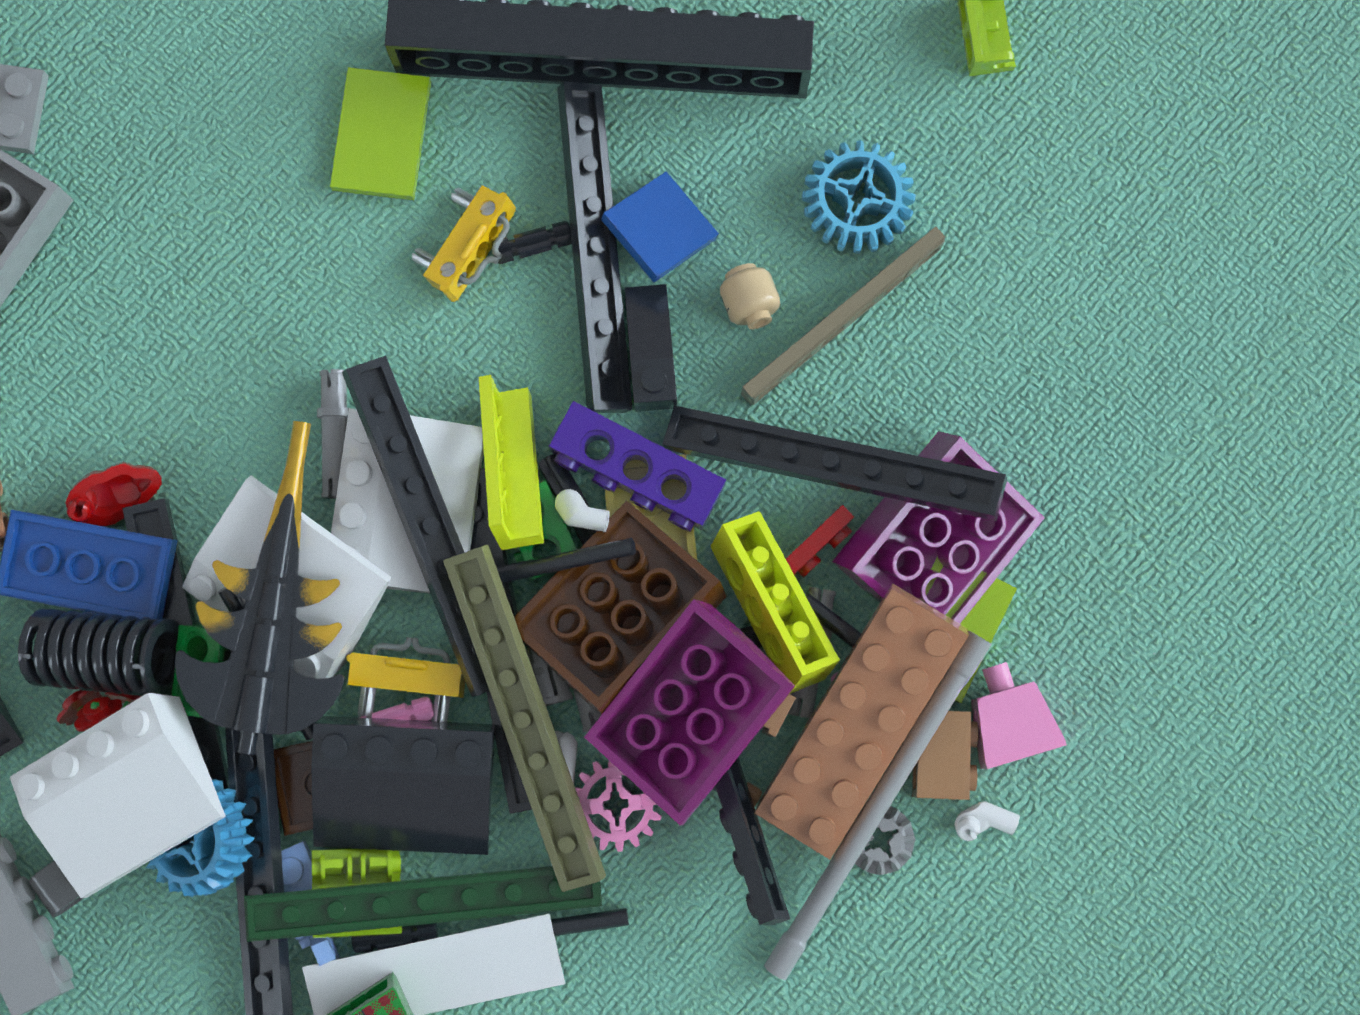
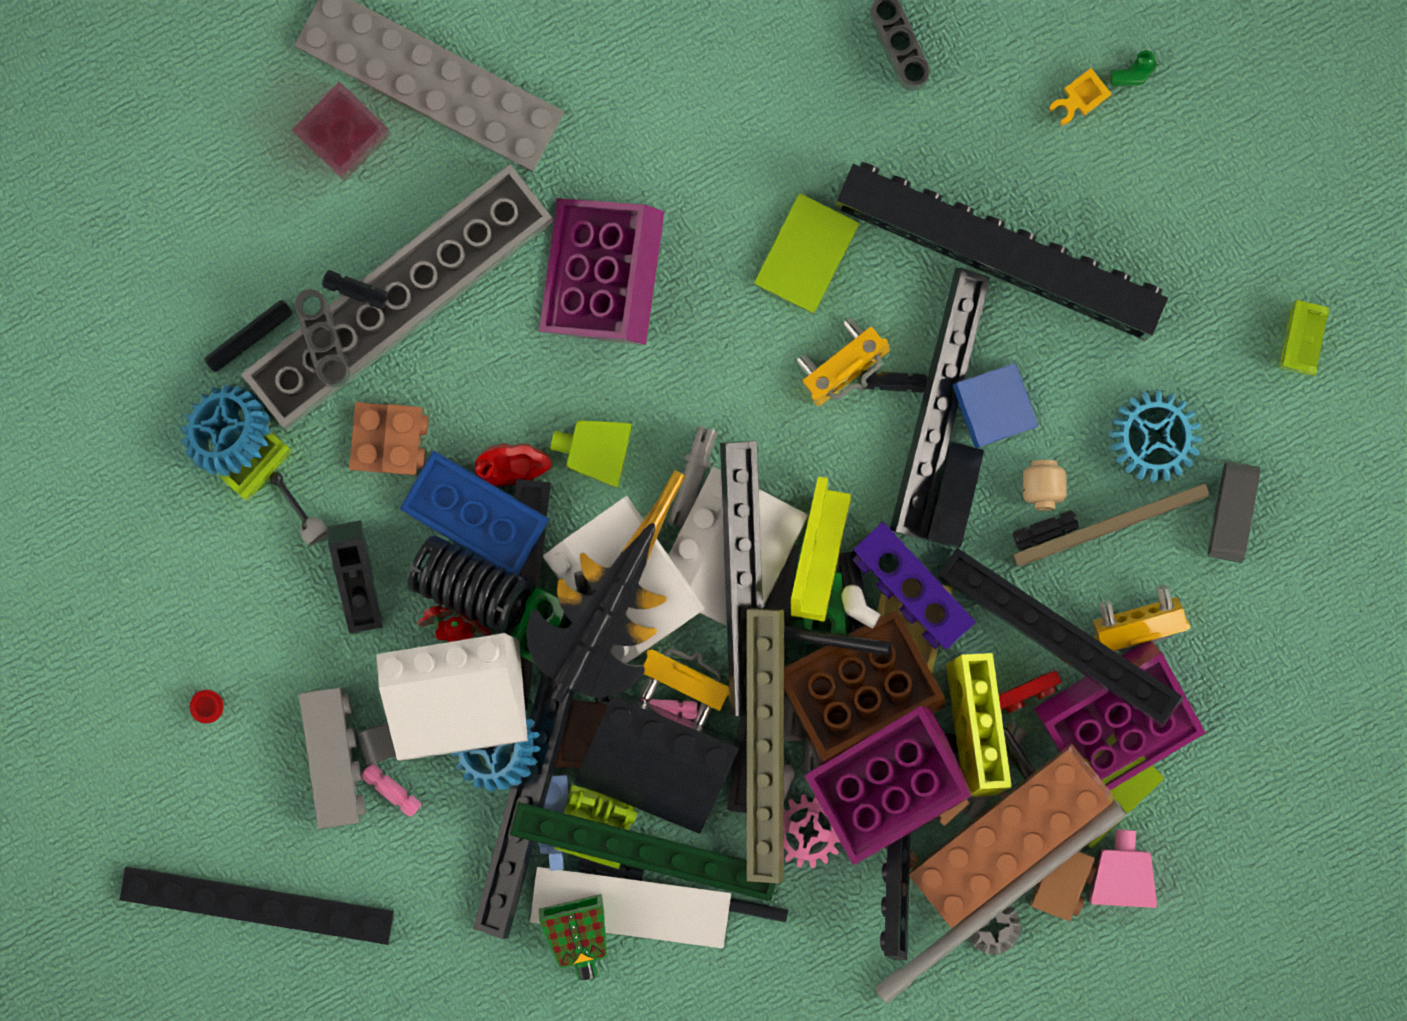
camera: 20 degrees right, 5 degrees up
white arm [955,801,1020,841] -> none
none -> bright pink axle [361,764,421,817]
none -> magenta slope [539,198,665,345]
none -> lime torso [550,420,632,488]
none -> black axle [1013,510,1079,550]
none -> yellow piece [1092,585,1190,651]
none -> dark grey beam [1208,461,1260,563]

